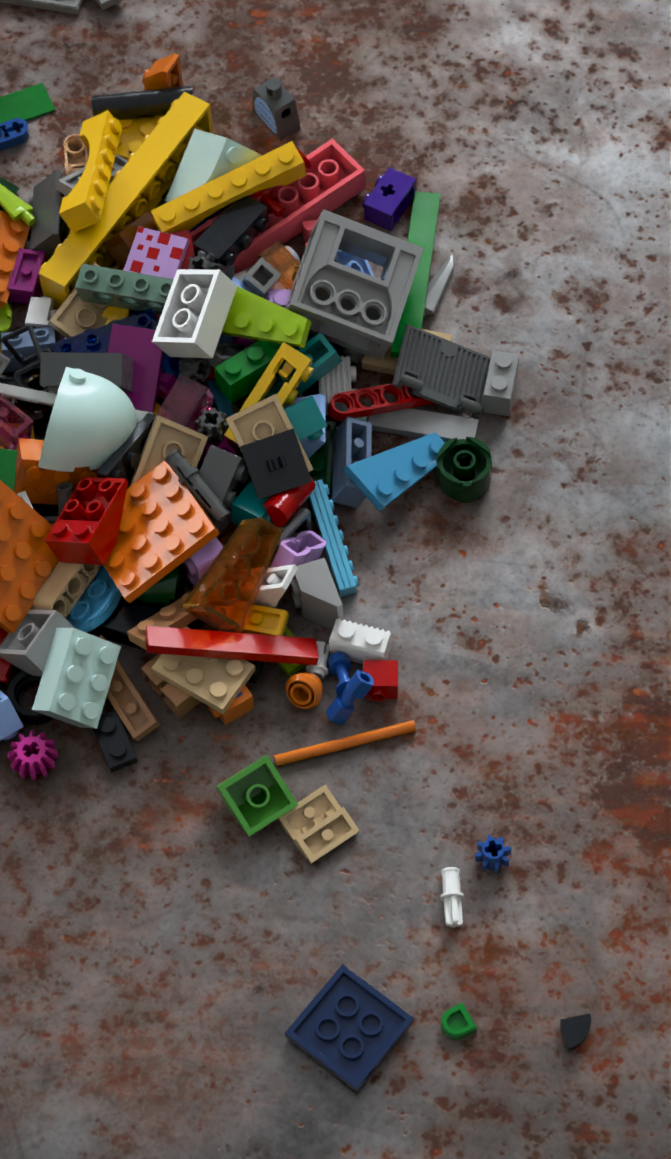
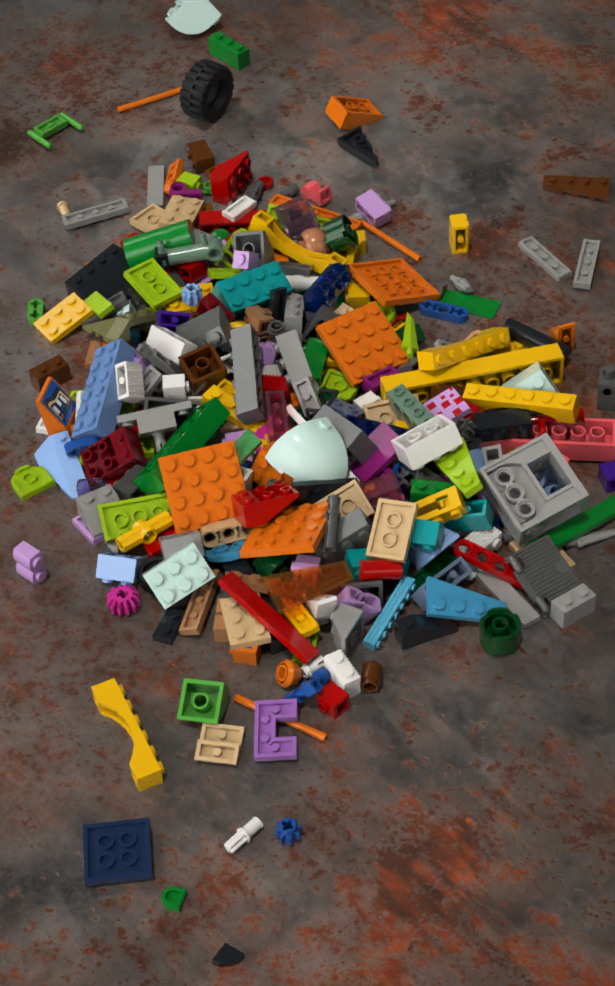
camera: 45 degrees right, 15 degrees down
black piece [240,428,312,500] -> none
none -> yellow arch [91,678,165,792]
none -> medium lavender plate [254,698,298,762]
none -> reddish brown brick [361,660,383,692]
none -> black slope [394,614,459,651]

